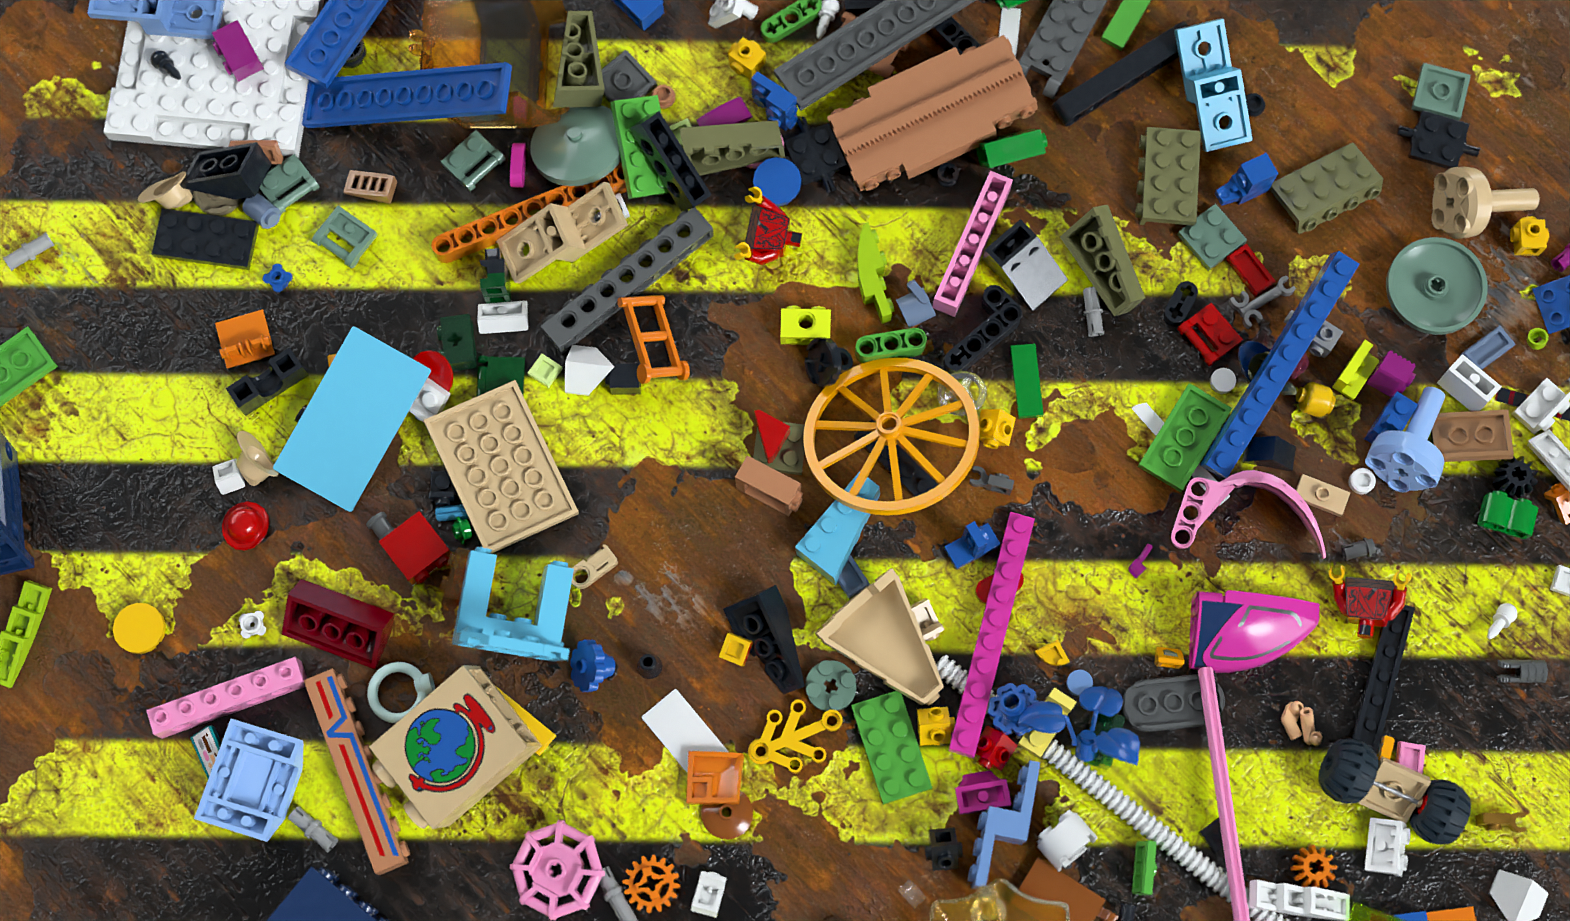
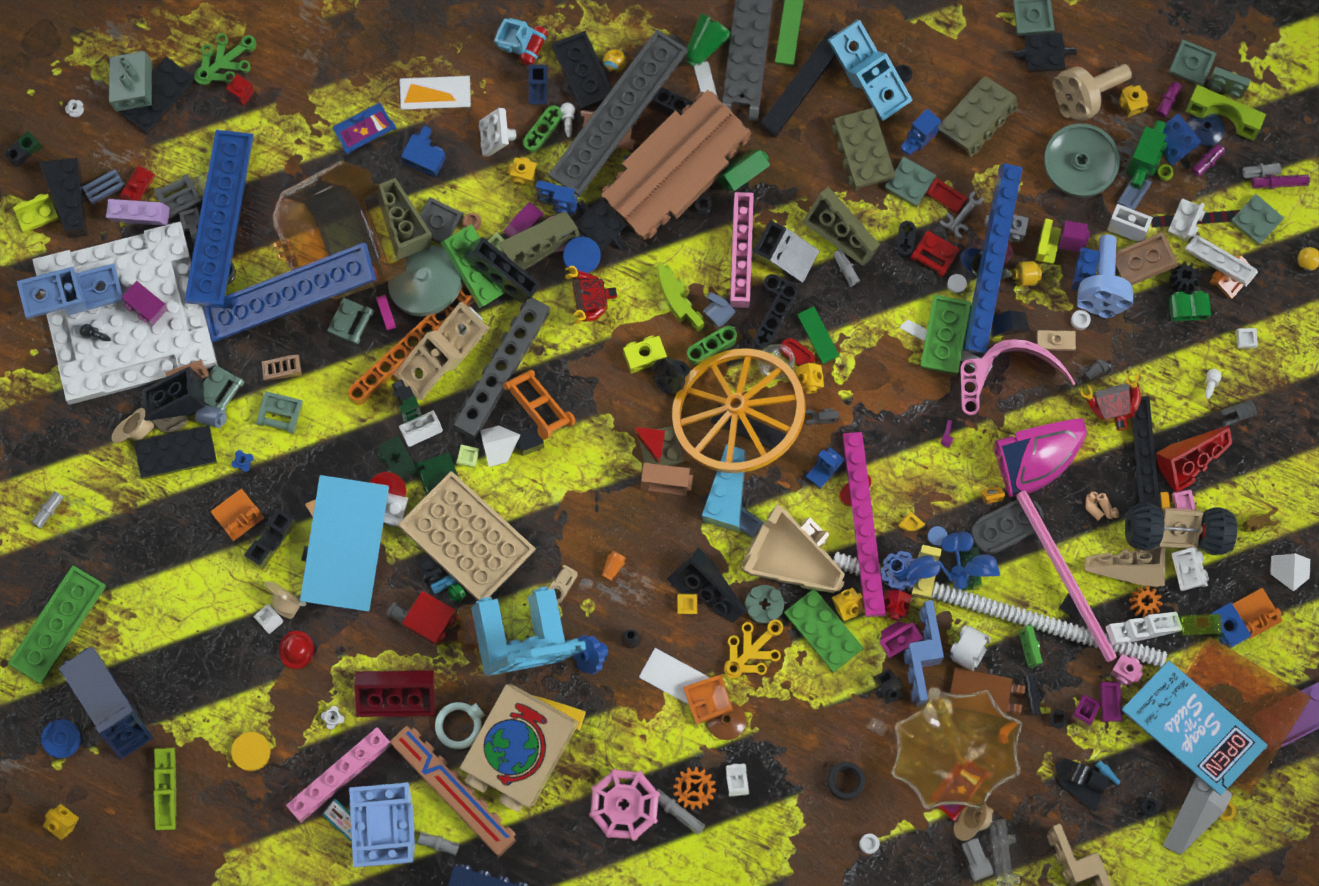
camera: 25 degrees left, 0 degrees up
none -> orange cone [602,551,626,581]
none -> red tile [780,338,814,367]
none -> tan wedge [1085,546,1165,587]
none -> green brick [1126,120,1167,189]
none -> red wedge [1156,426,1232,493]

